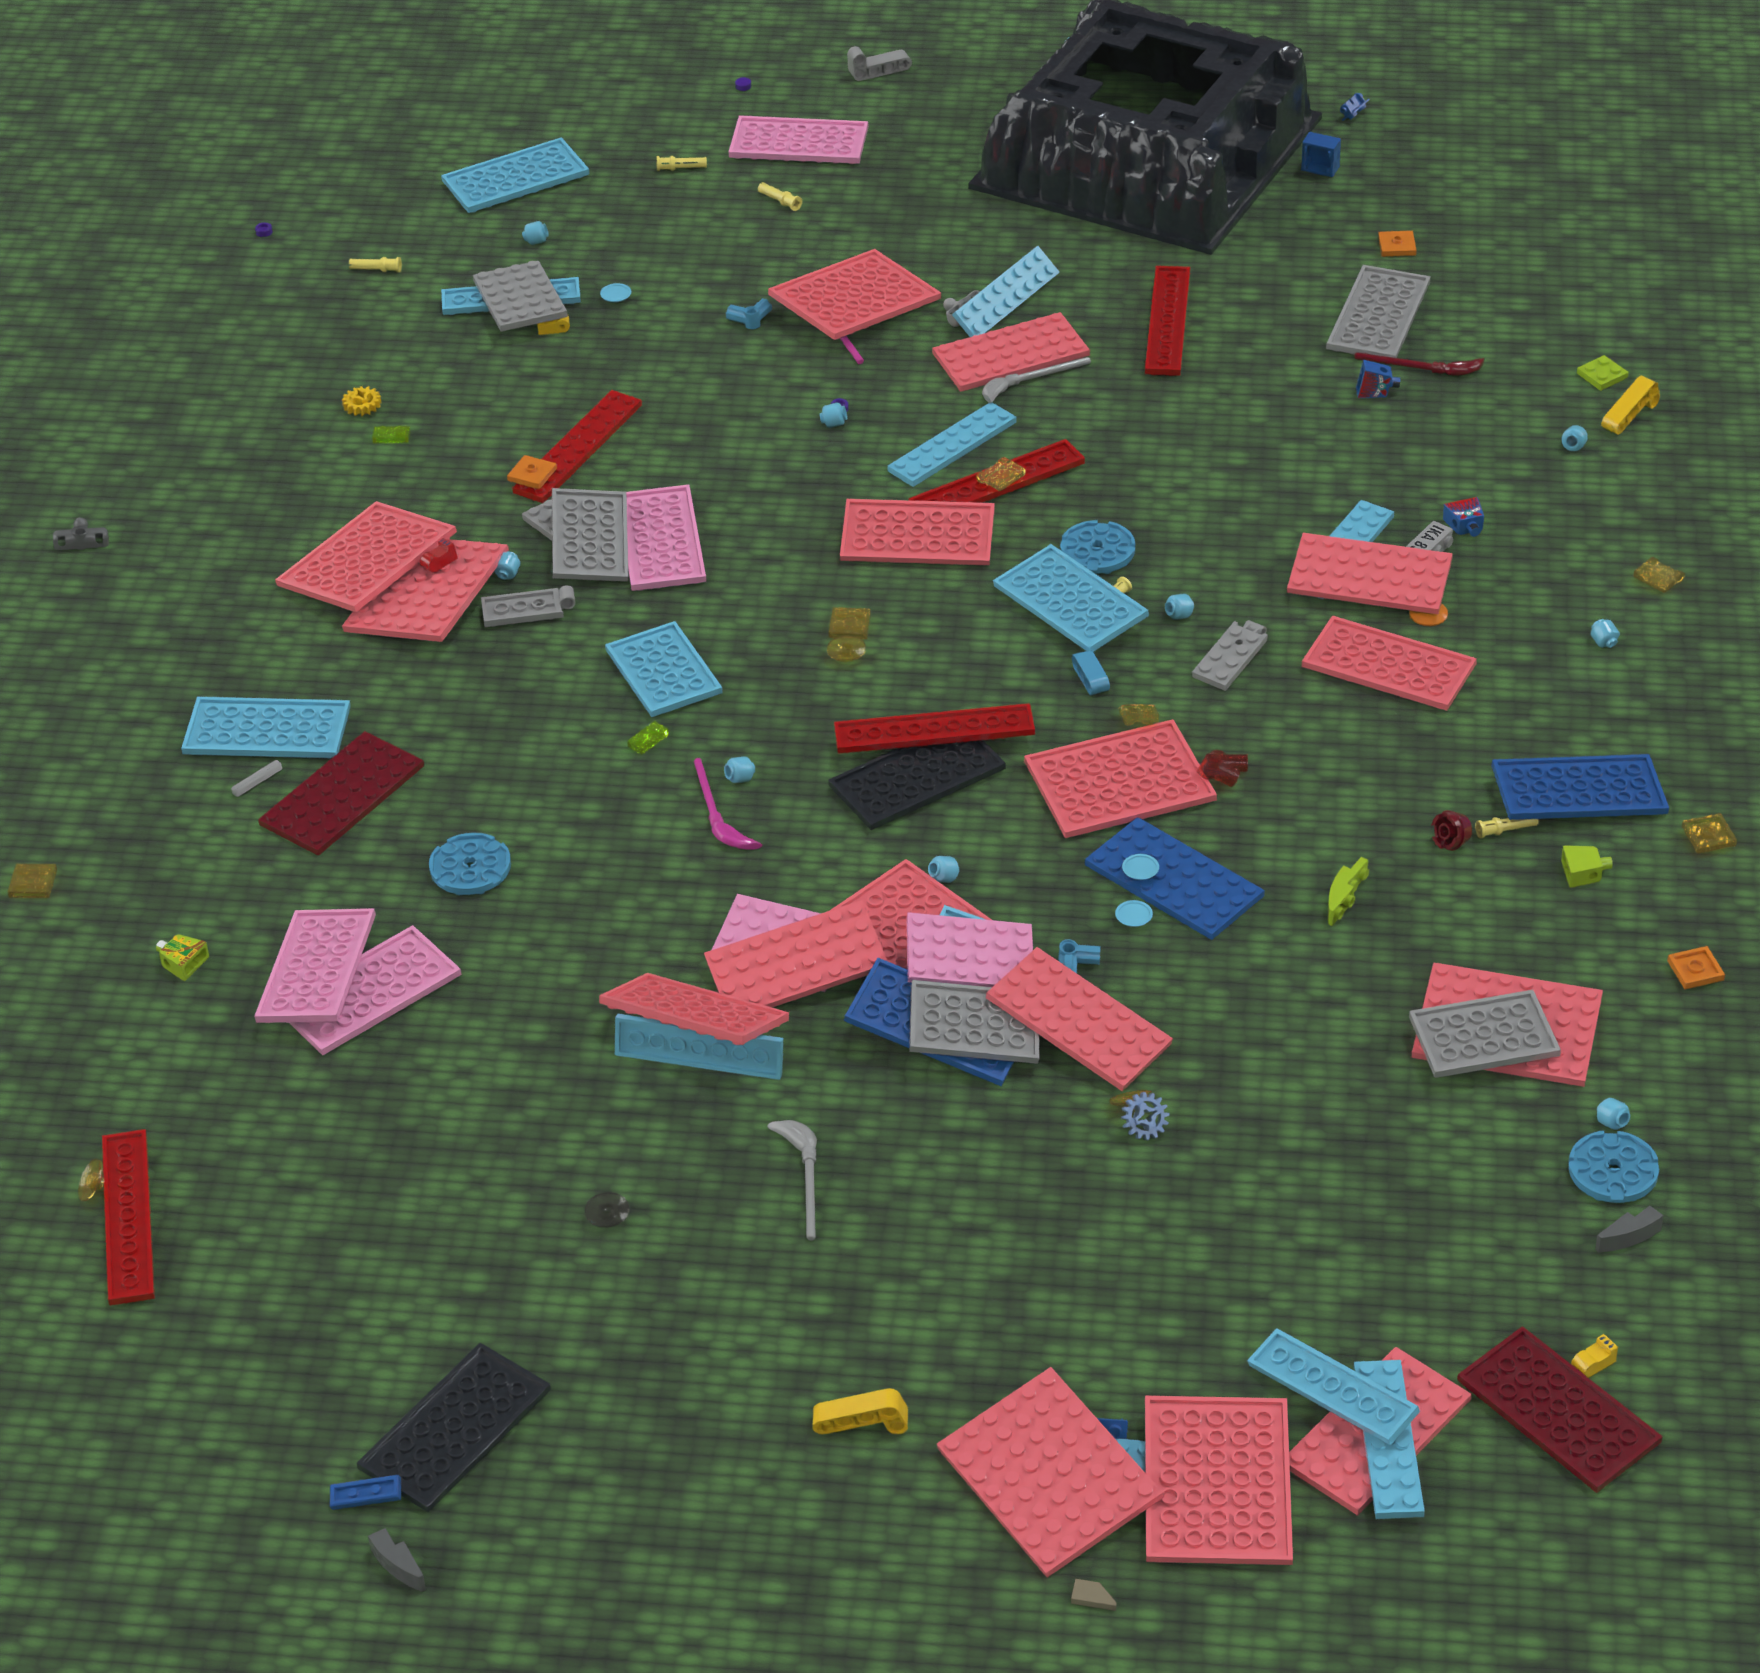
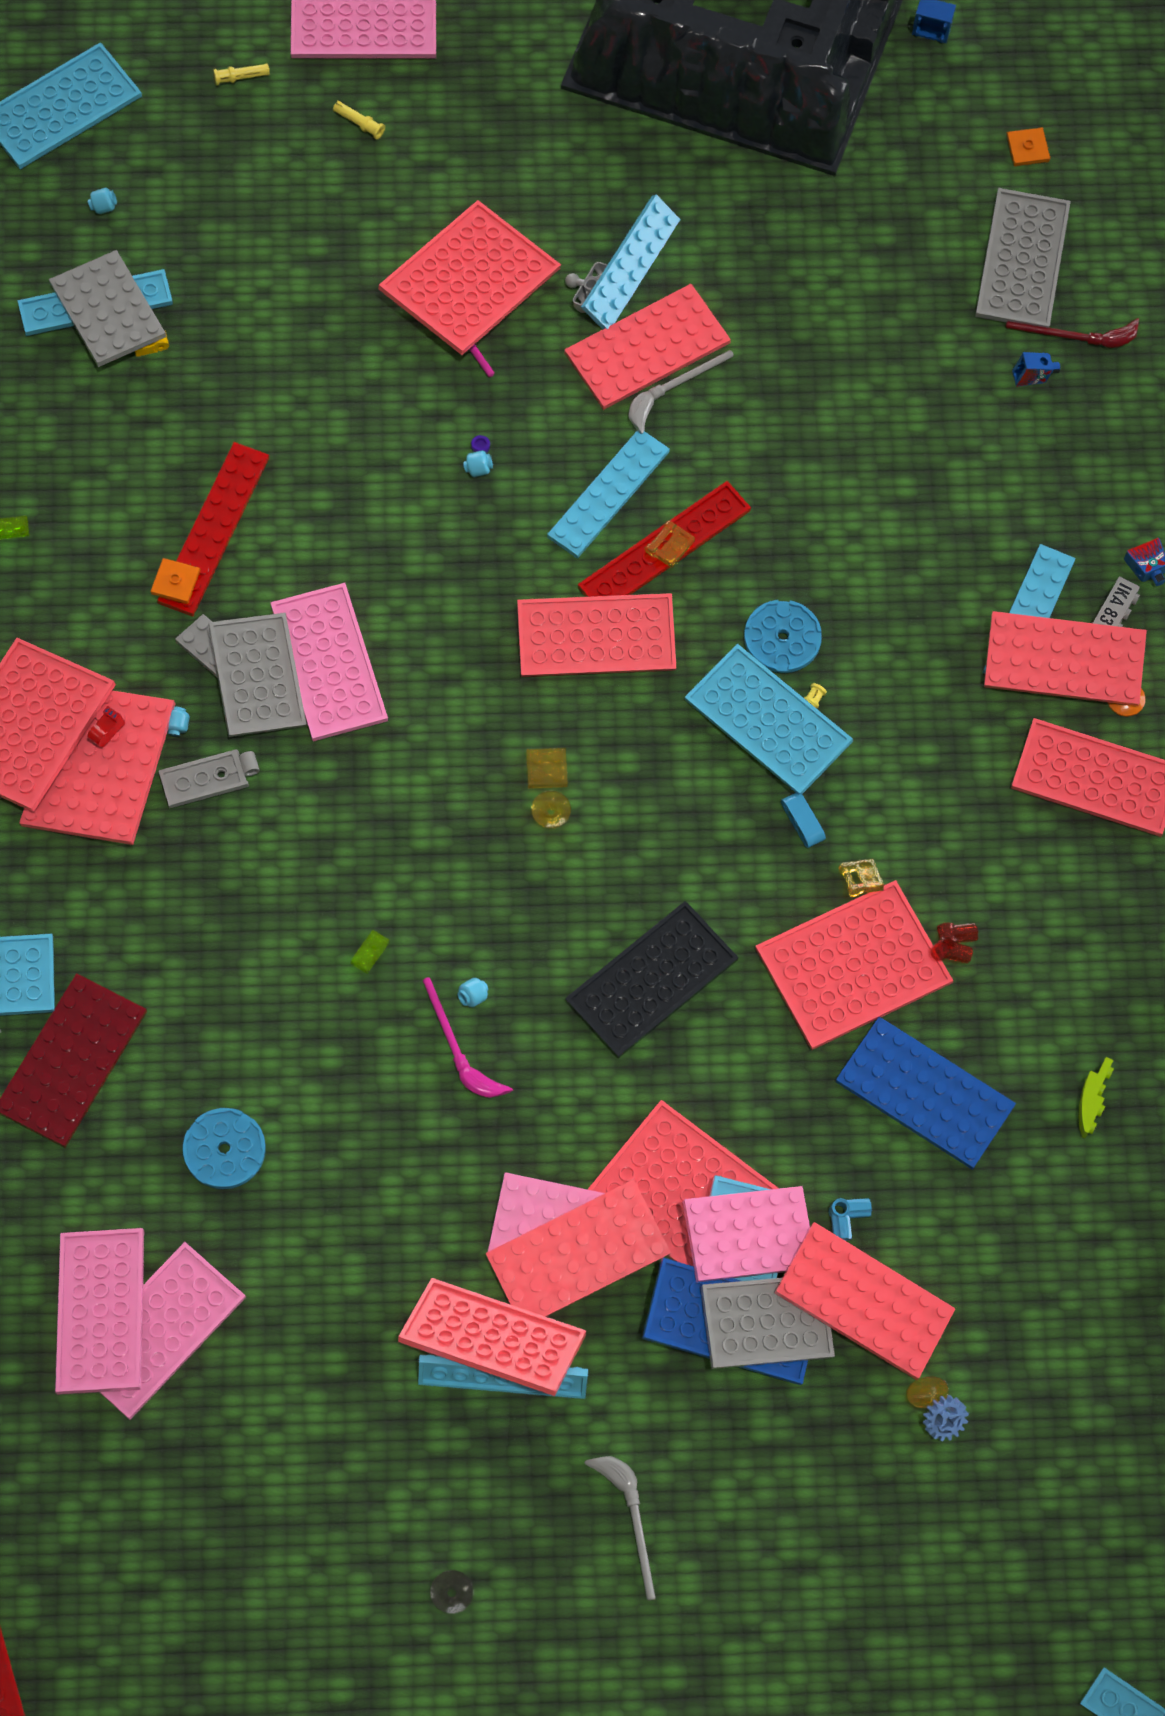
camera: 15 degrees left, 25 degrees up
medium azure piece [600,283,631,303] -> none
medium azure plate [605,621,723,717] -> none
dark azure piece [726,298,772,329] -> none
red plate [834,703,1035,754] -> none
medium azure head [928,856,959,883] -> none
medium azure piece [1115,900,1153,927] -> none
medium azure piece [1122,854,1159,880] -> none
red plate [1145,266,1190,376] -> none
medium azure head [1165,594,1194,620] -> none
light grey hinge [1192,620,1268,691] -> none

